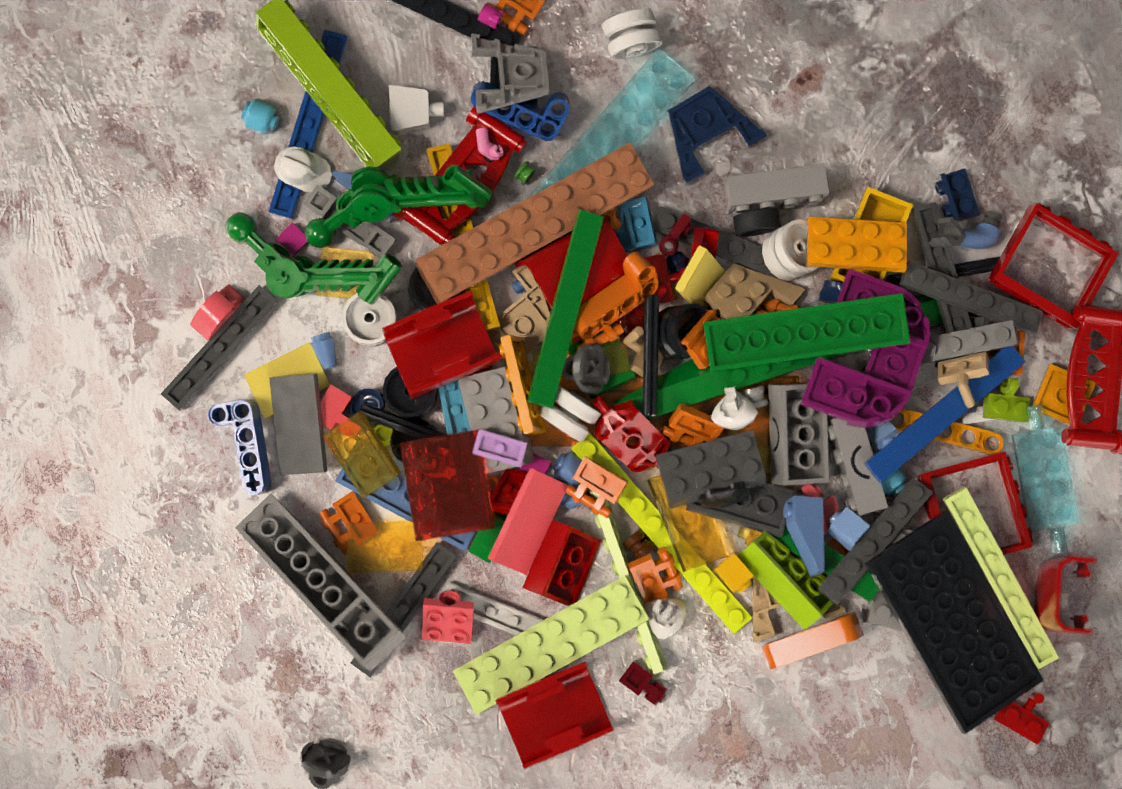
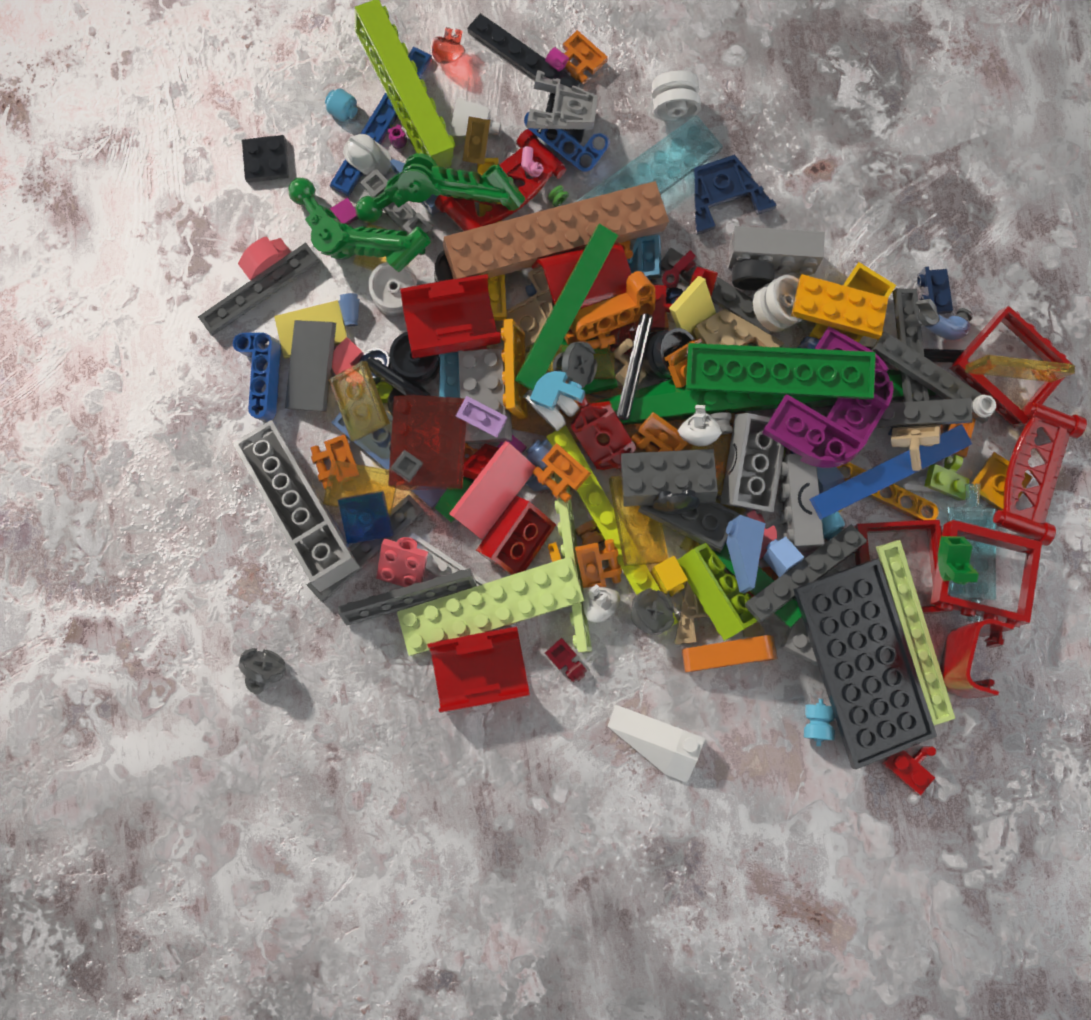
camera: 15 degrees right, 5 degrees down
none -> black plate [242,135,289,183]
none -> clear blue plate [337,490,393,544]
none -> dark grey plate [338,568,477,626]
none -> dark pink hose [388,125,407,148]
none -> dark grey tile [390,450,423,483]
none -> clear red piece [430,27,465,64]
none -> pearl gold plate [462,116,491,165]
none -> medium azure brick [530,371,585,411]
none -> light orange tile [547,542,561,562]
none -> white wedge [607,704,705,783]
none -> dark grey tile [631,588,675,635]
none -> medium azure wheel [804,699,835,746]
none -> red window [930,520,1042,628]
none -> green brick [938,536,979,585]
none -> clear yellow tile [965,355,1075,382]
none -> white plate [973,395,996,418]

